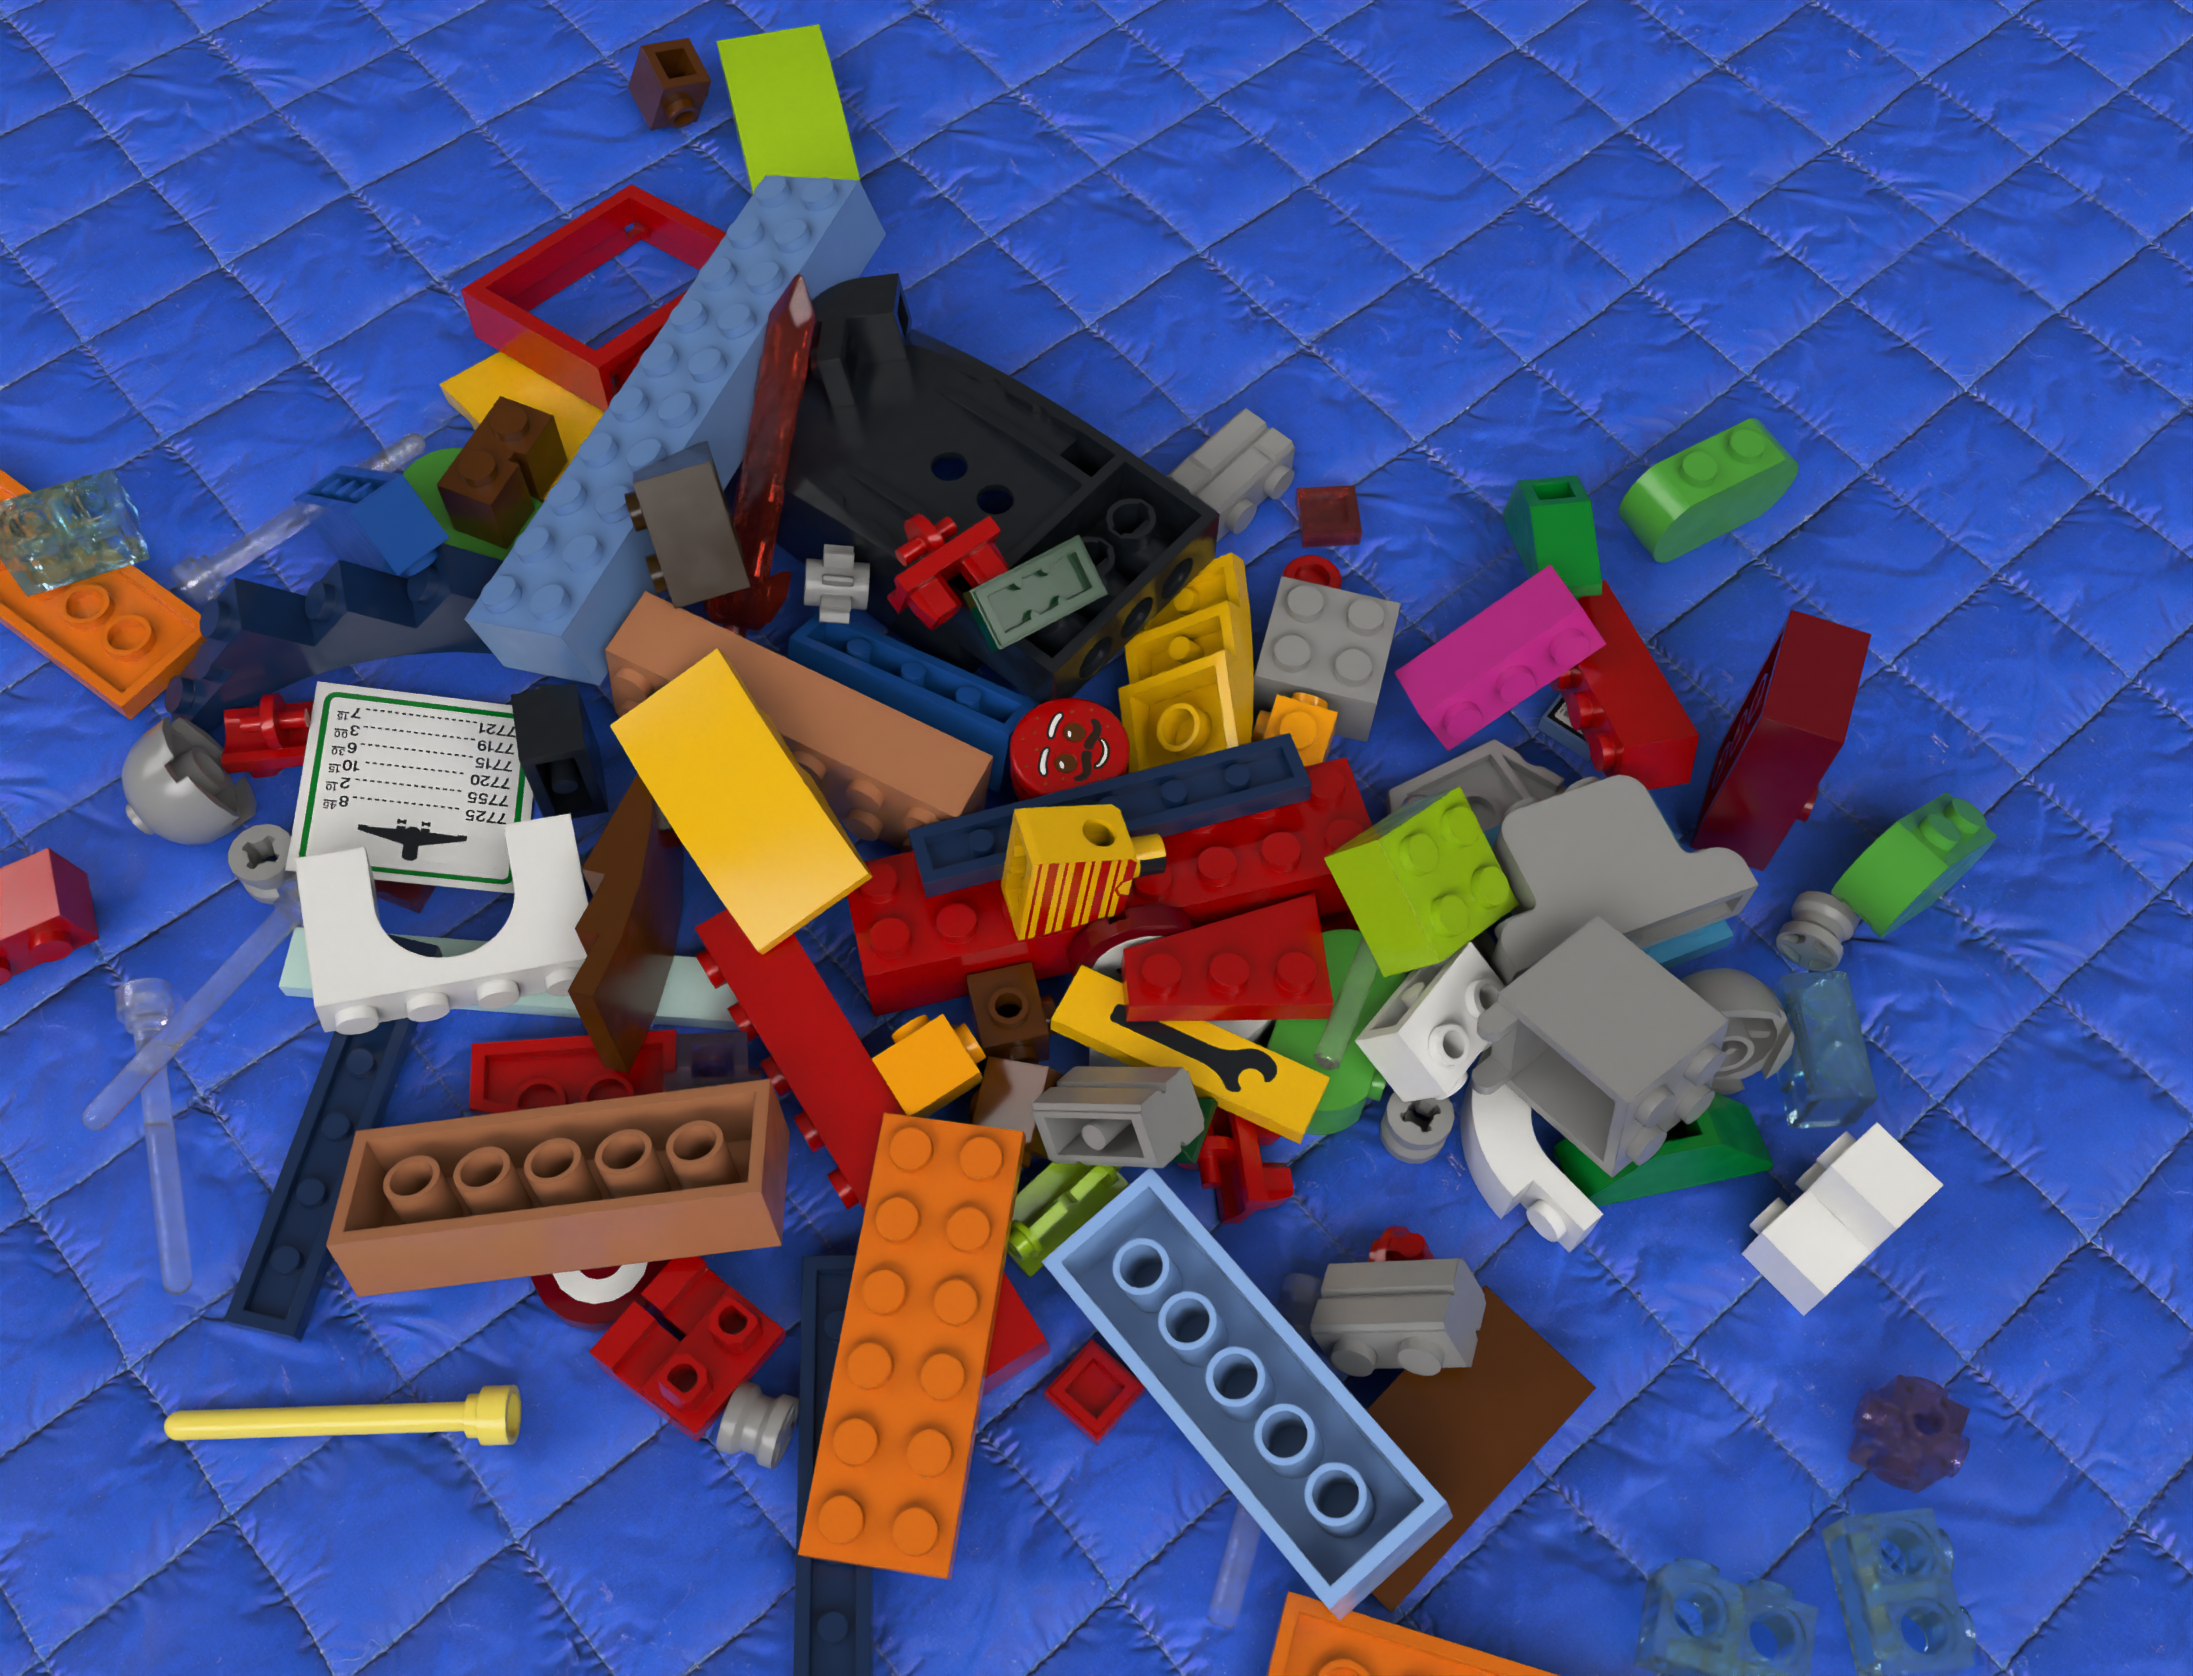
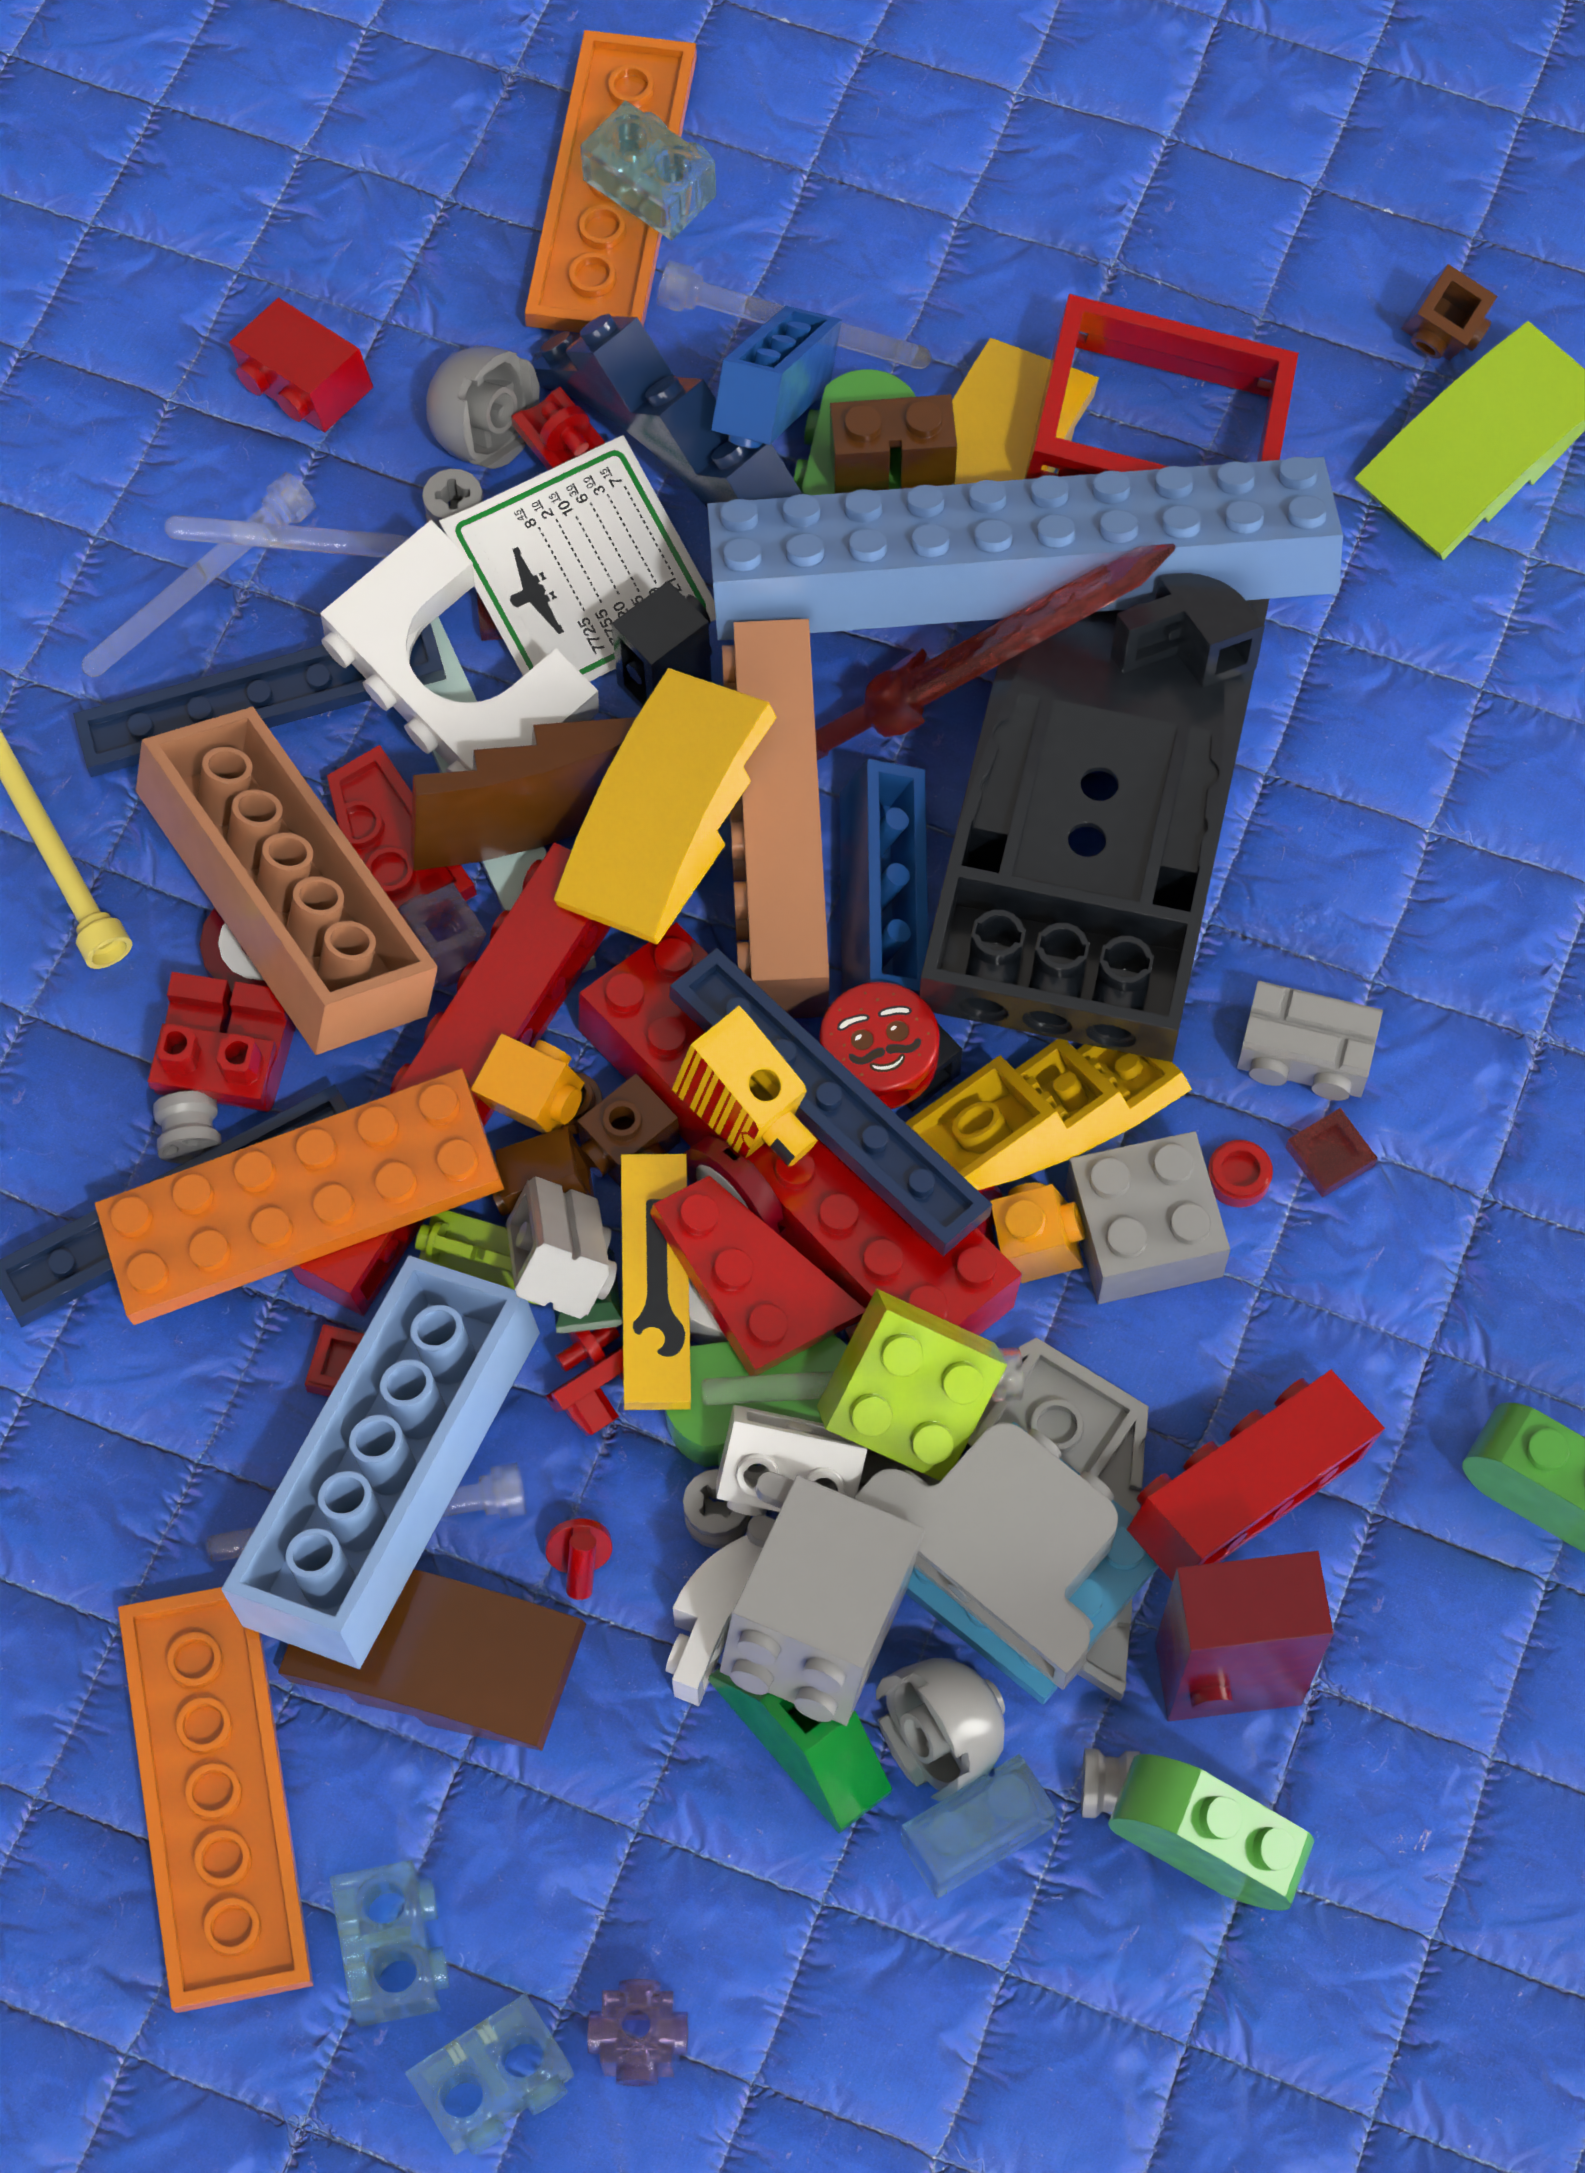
camera: 65 degrees right, 5 degrees up
dark brown slope [624,441,751,609] -> none
light grey gear [803,544,870,624] -> none
red hips [887,513,1010,630] -> none
plate [963,535,1108,653] -> none
light grey brick [1310,1258,1486,1377] -> none
dark pink brick [1394,564,1606,751] -> none
green slope [1503,475,1602,600] -> none
white brick [1742,1123,1943,1316] -> none

